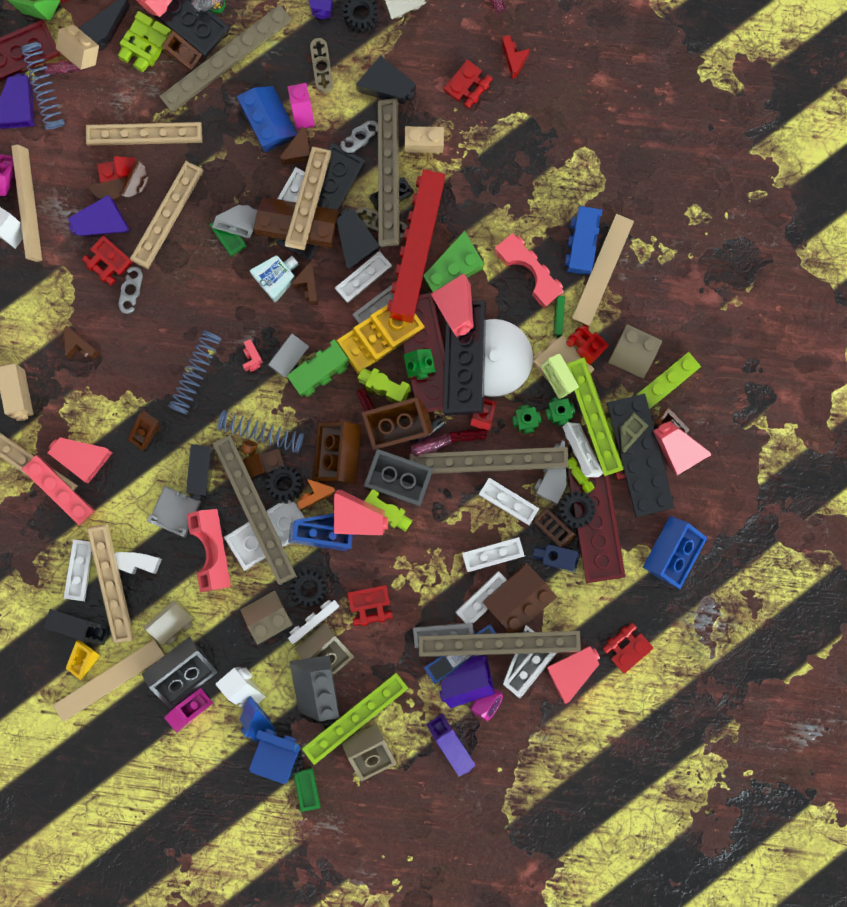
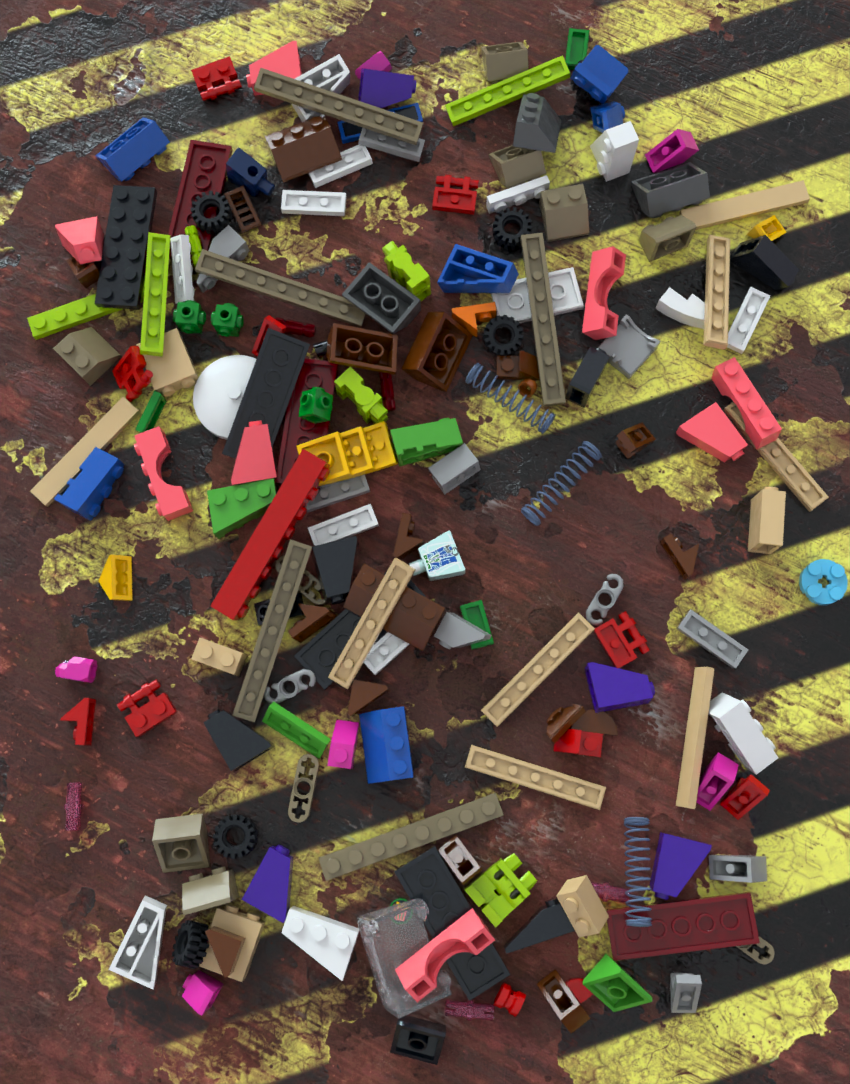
camera: 150 degrees left, 5 degrees down
coral bracket [242,339,263,372] -> none
coral slope [334,490,389,535] -> none
clear pink pin [411,433,451,457] -> none
dark purple slope [426,713,476,777] -> none
white plate [479,478,539,526] -> none
yellowish green slope [540,354,579,399] -> none
olive tile [620,413,649,453] -> none
none -> dark pink rock [55,656,98,683]
none -> yellow slope [98,555,132,601]
none -> bright green plate [262,701,331,759]
none -> reddish brown slope [288,603,337,643]
none -> light grey plate [676,609,748,669]

